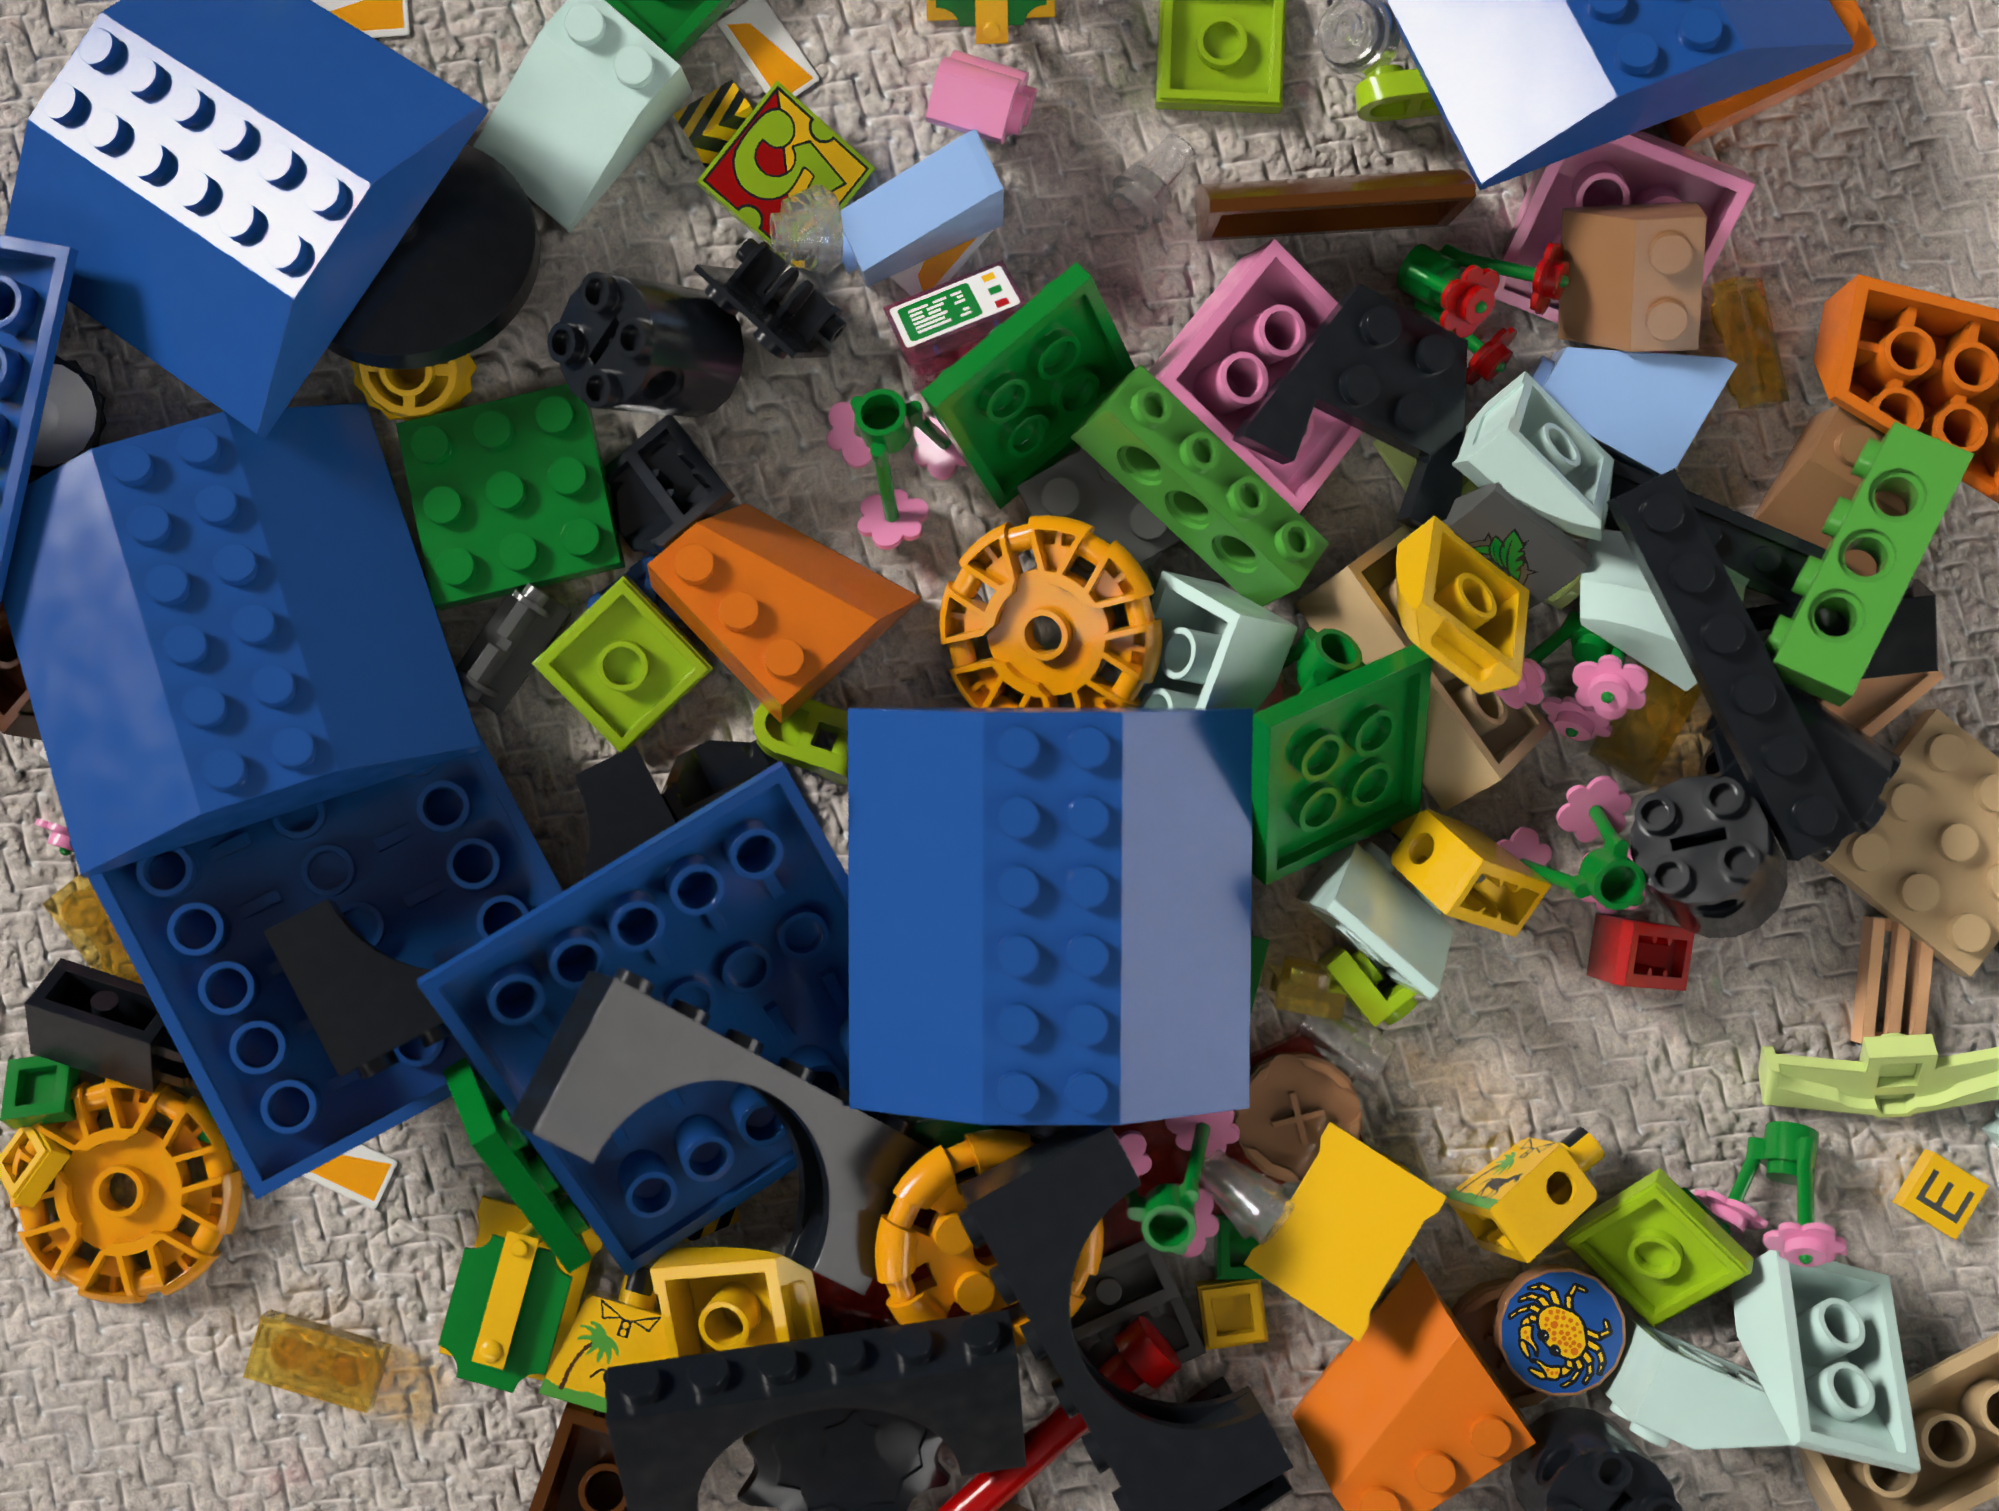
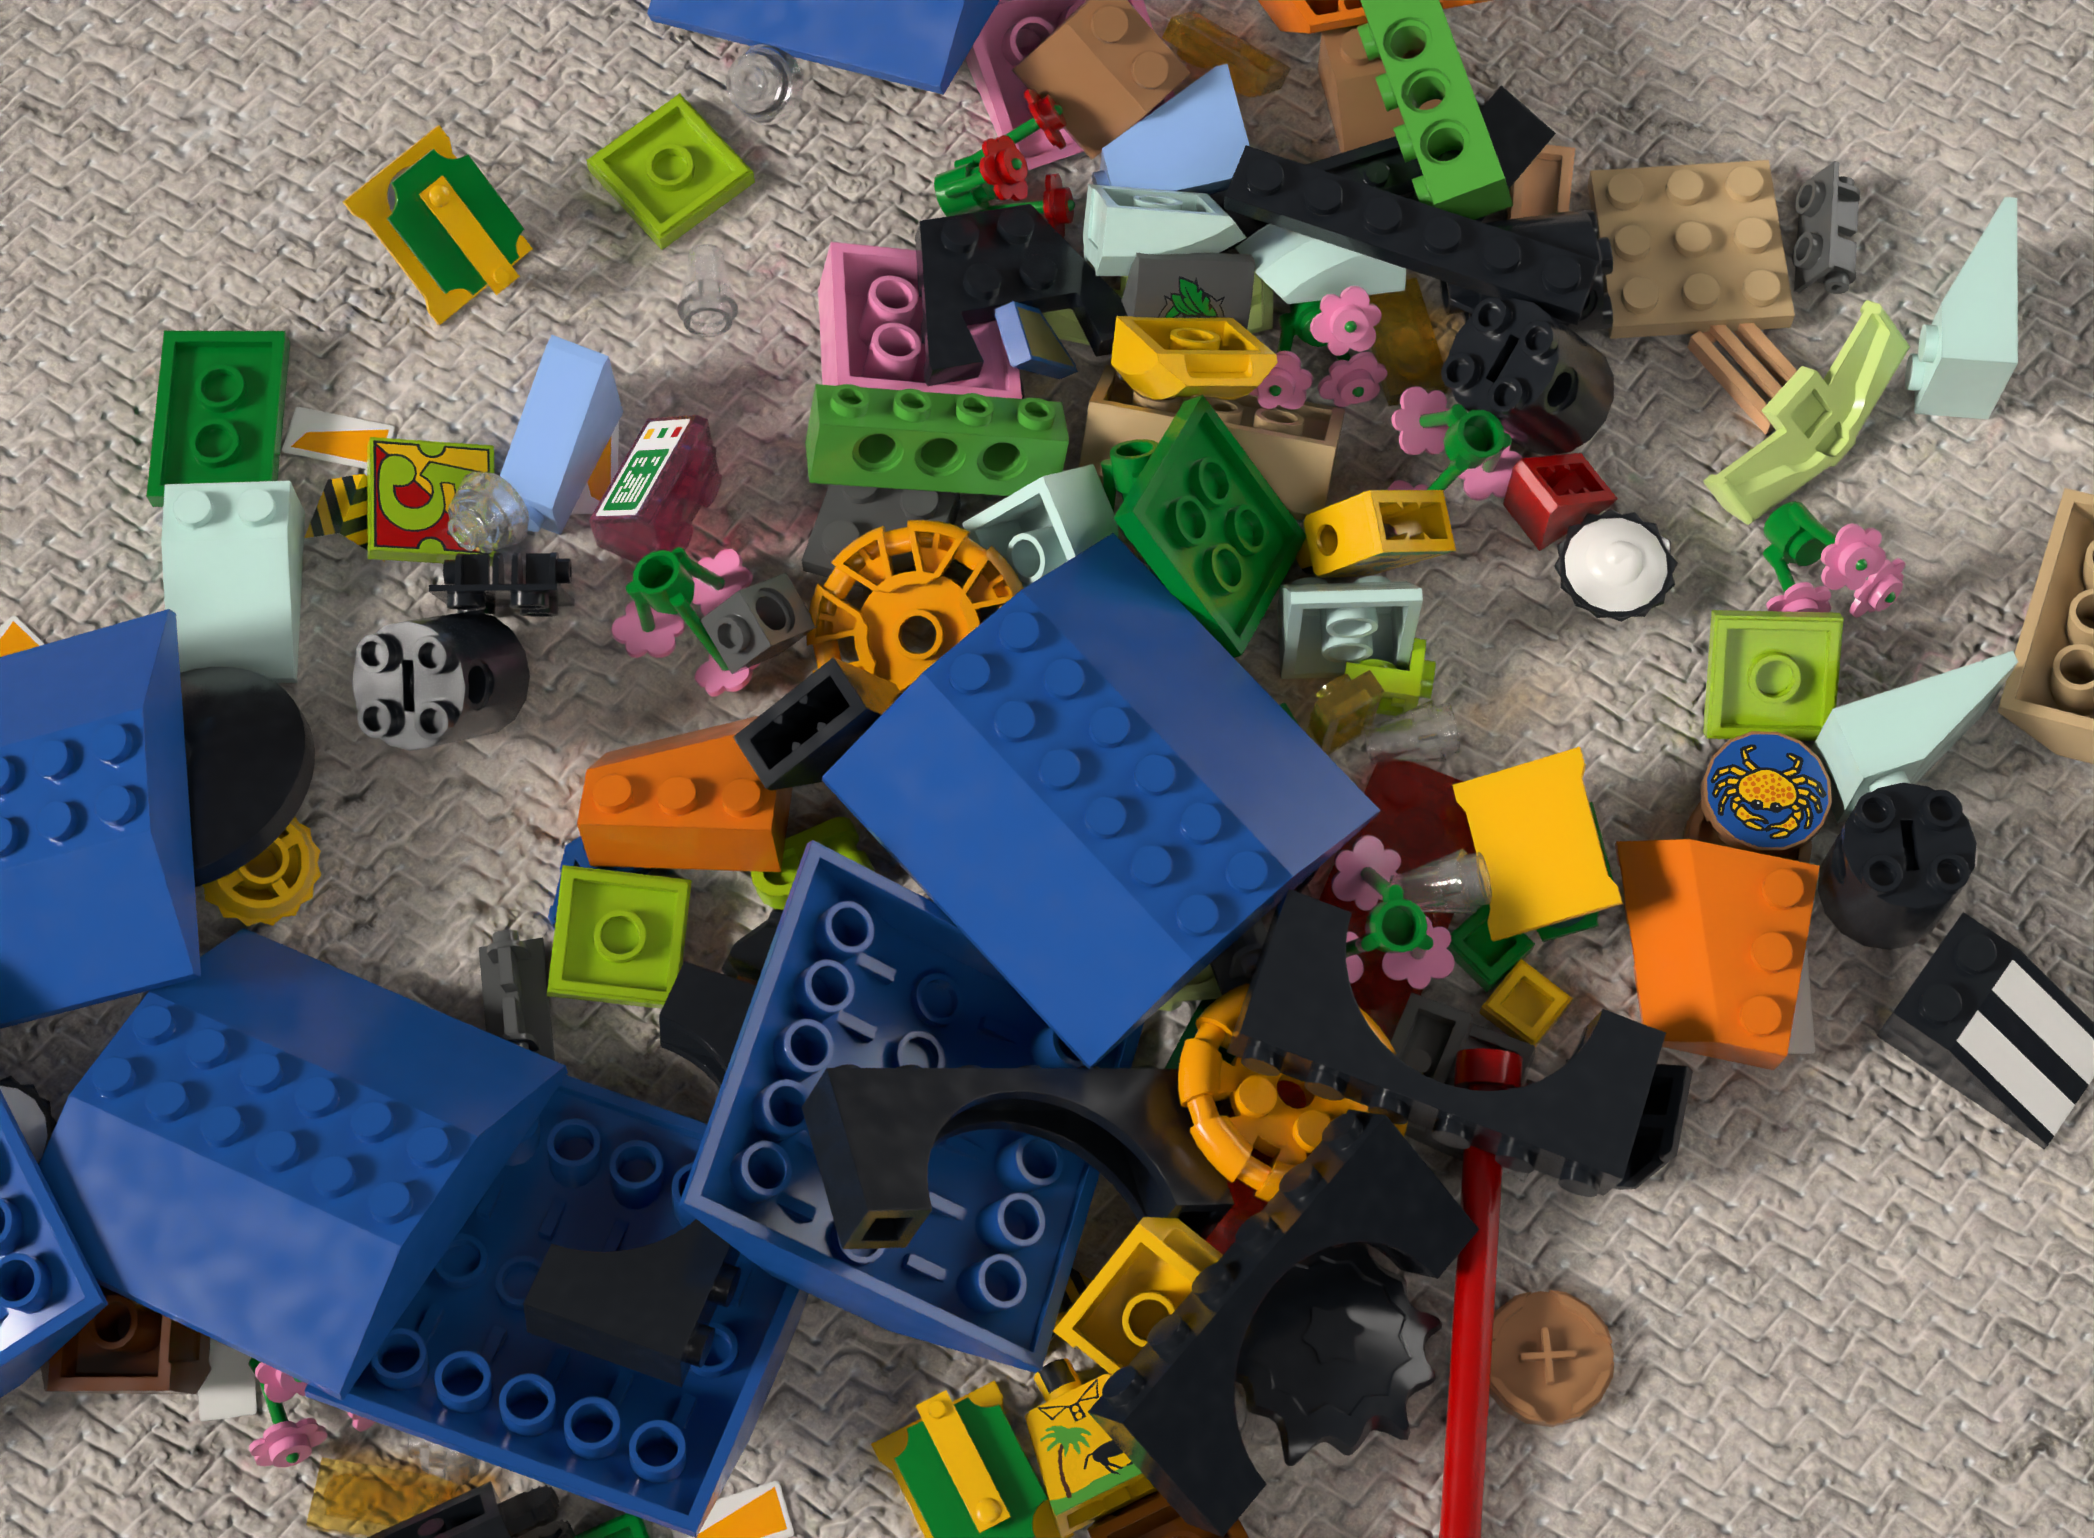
camera: 40 degrees left, 20 degrees down
green plate [396,383,626,610] -> none
green plate [442,1056,592,1273] -> none
black slope [605,415,735,552] -> none
green plate [920,262,1135,509] -> none
bright pink brick [926,50,1037,145] -> none
reddish brown slope [1194,169,1476,242] -> none
medium nougat tile [1233,1051,1363,1183] -> none
lime plate [1354,64,1441,122] -> none
yellow torso [1446,1127,1605,1264] -> none
light aqua slope [1731,1249,1921,1474] -> none
yellow tile [1892,1149,1989,1240] -> none
none -> dark grey brick [700,573,818,674]
none -> black slope [733,657,902,791]
none -> tile [995,301,1078,380]
none -> white piece [1554,508,1678,622]

